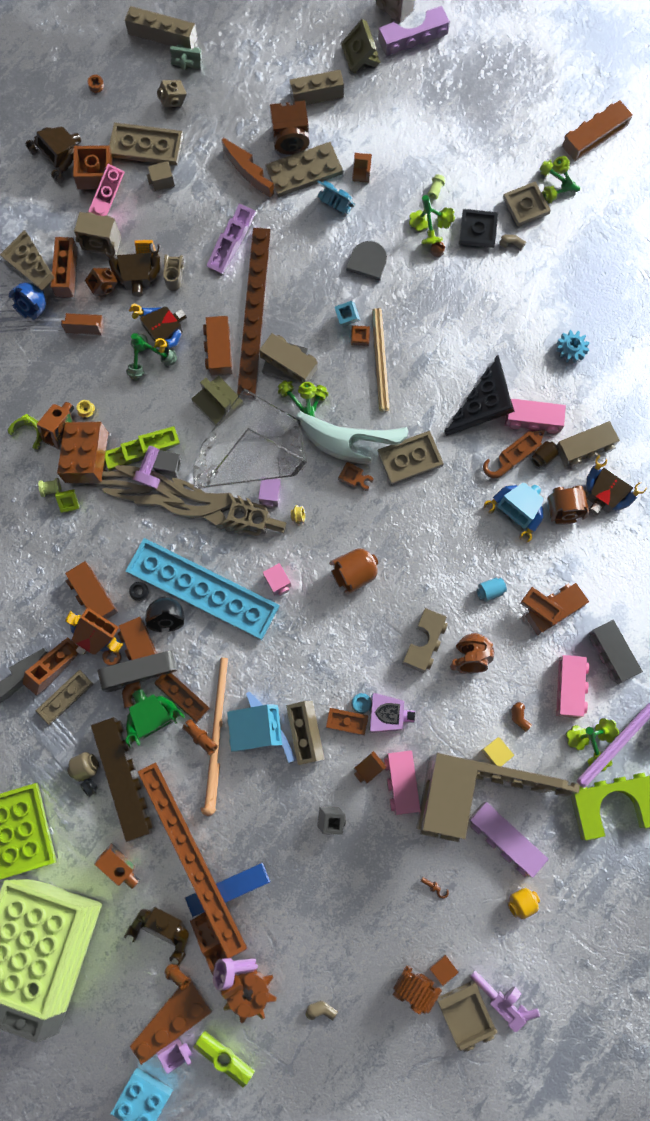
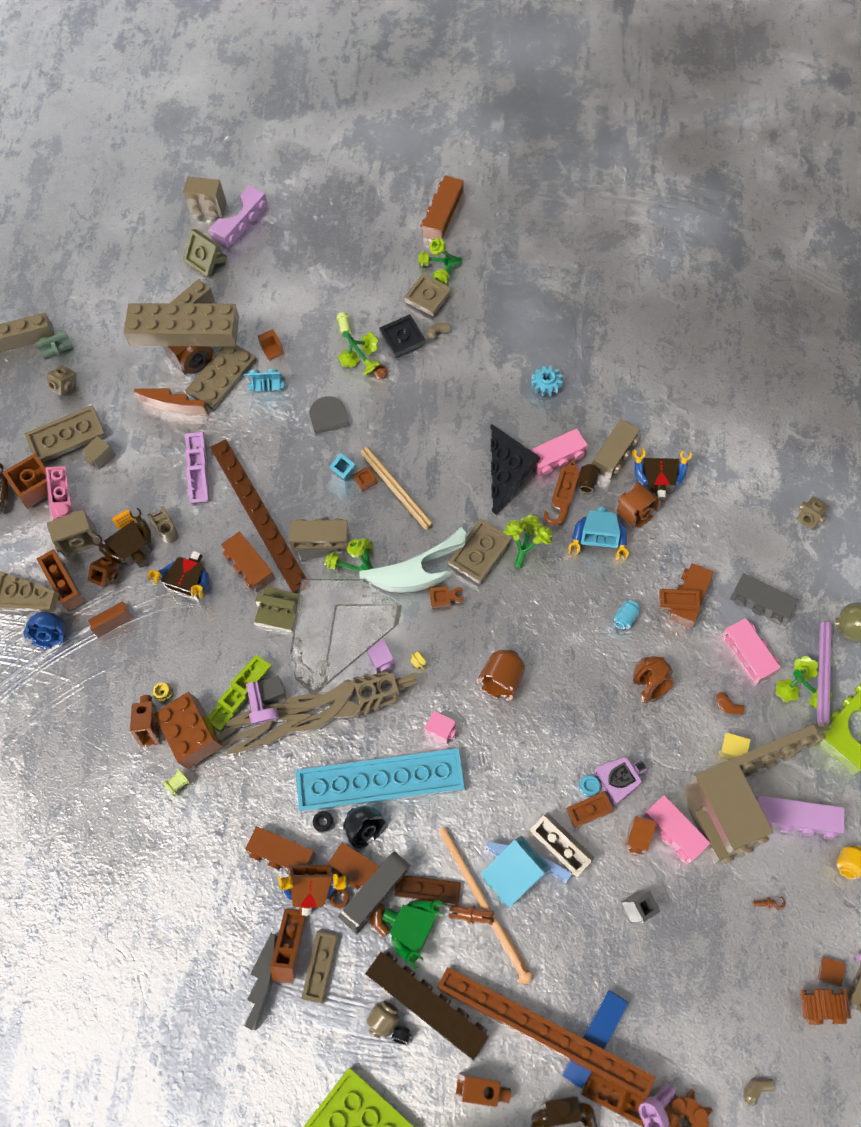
camera: 30 degrees left, 10 degrees down
lime helmet [7,414,42,450] -> none
lime plate [55,489,80,513] -> none
plant [126,333,177,379] -> none
dark tan arch [402,608,448,673] -> none
none -> dark tan brick [123,303,239,347]
none -> lime plant [503,515,553,568]

